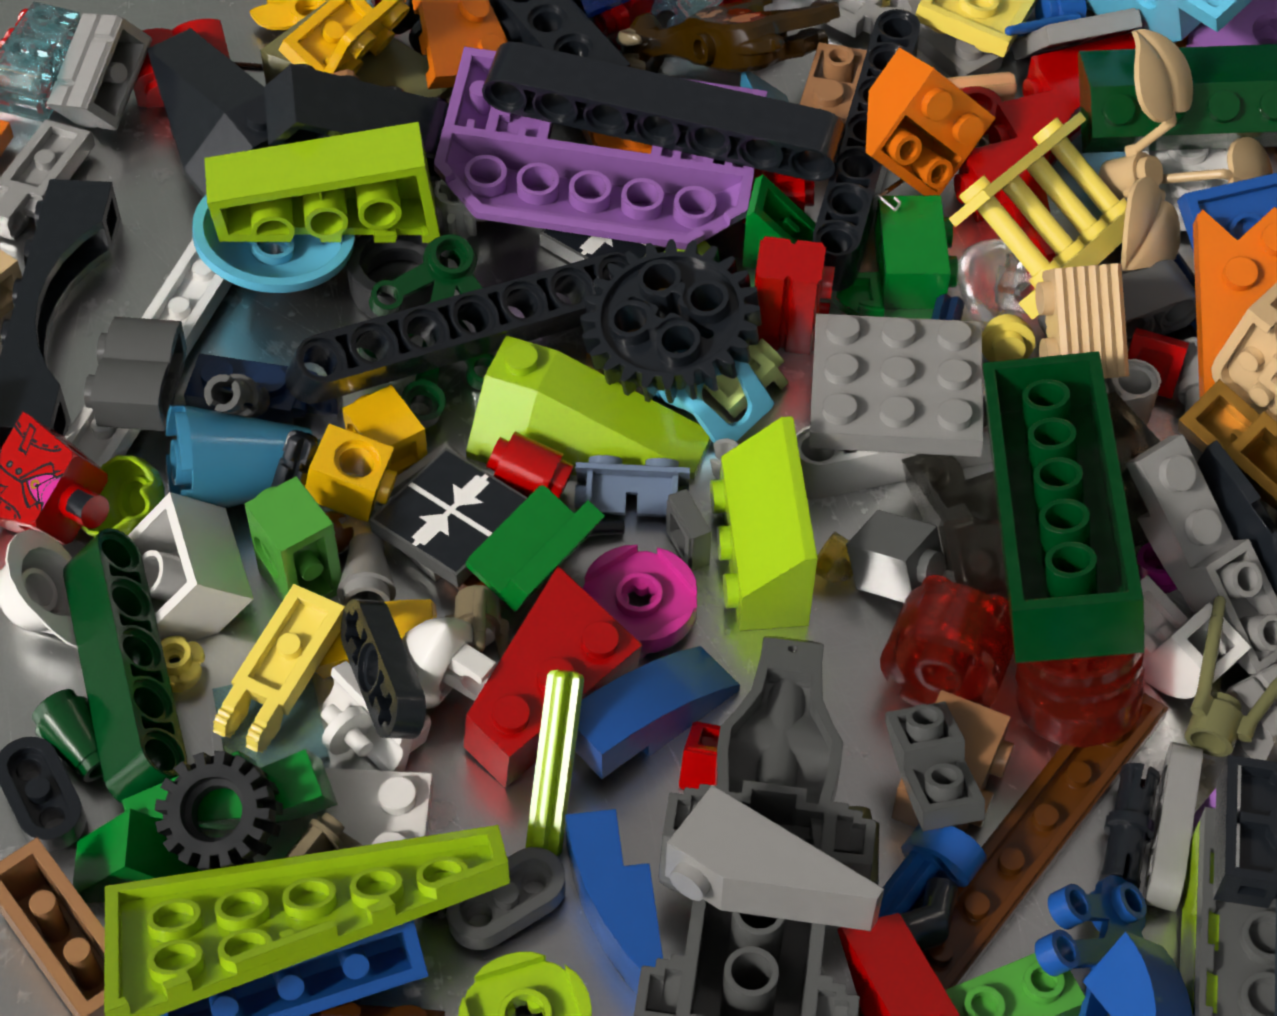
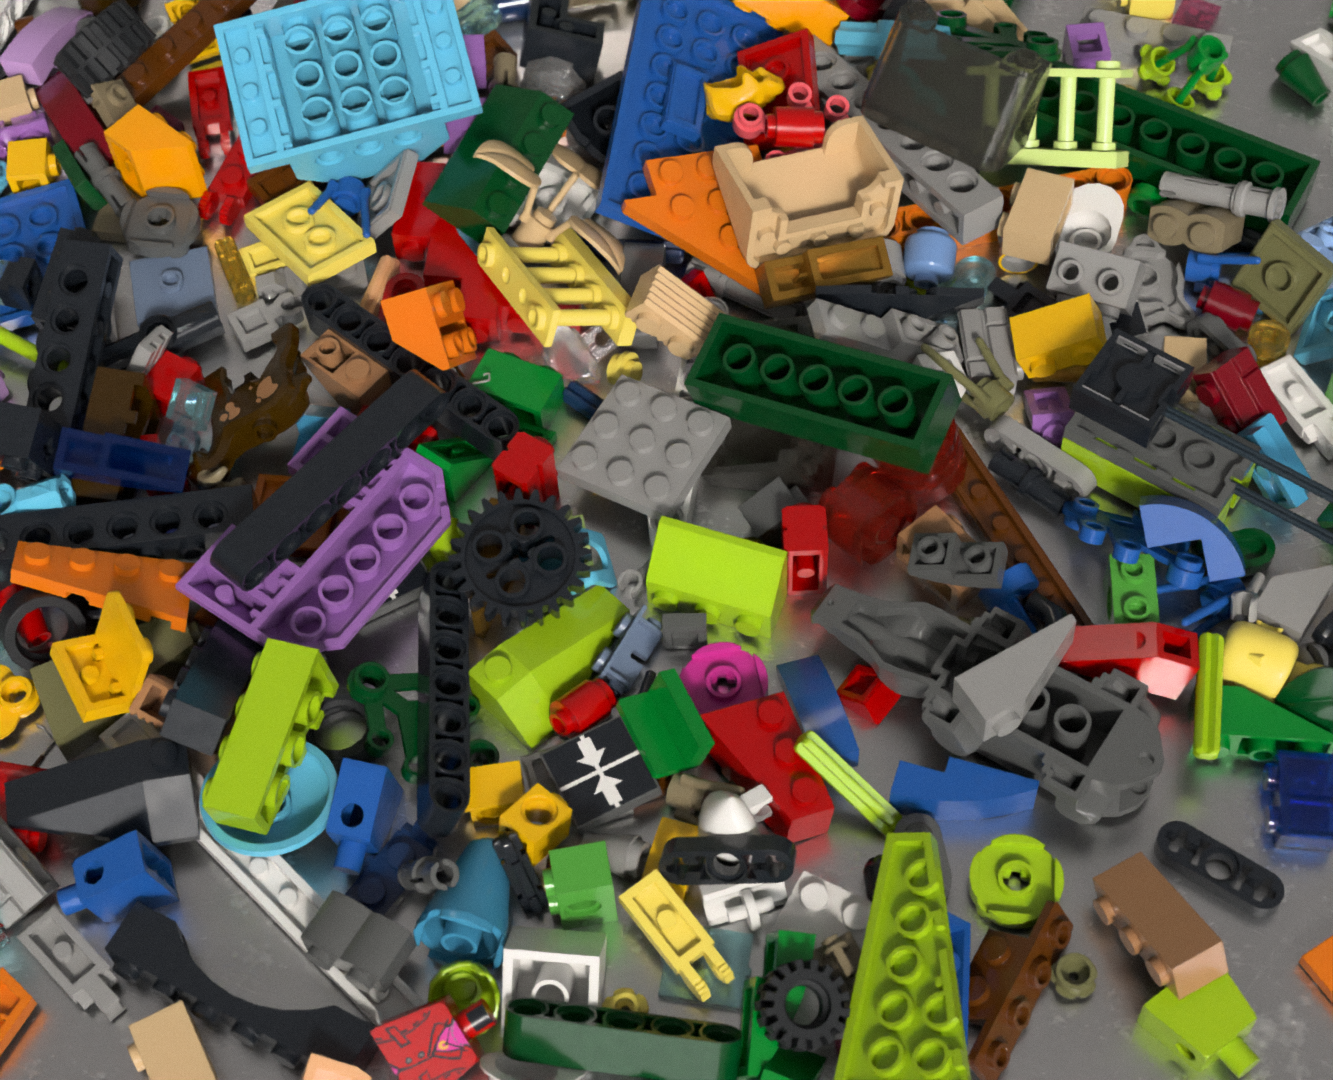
camera: 60 degrees left, 5 degrees up
none -> blue torso [57,830,180,922]
none -> blue torso [326,757,404,875]
none -> red brick [781,502,828,596]

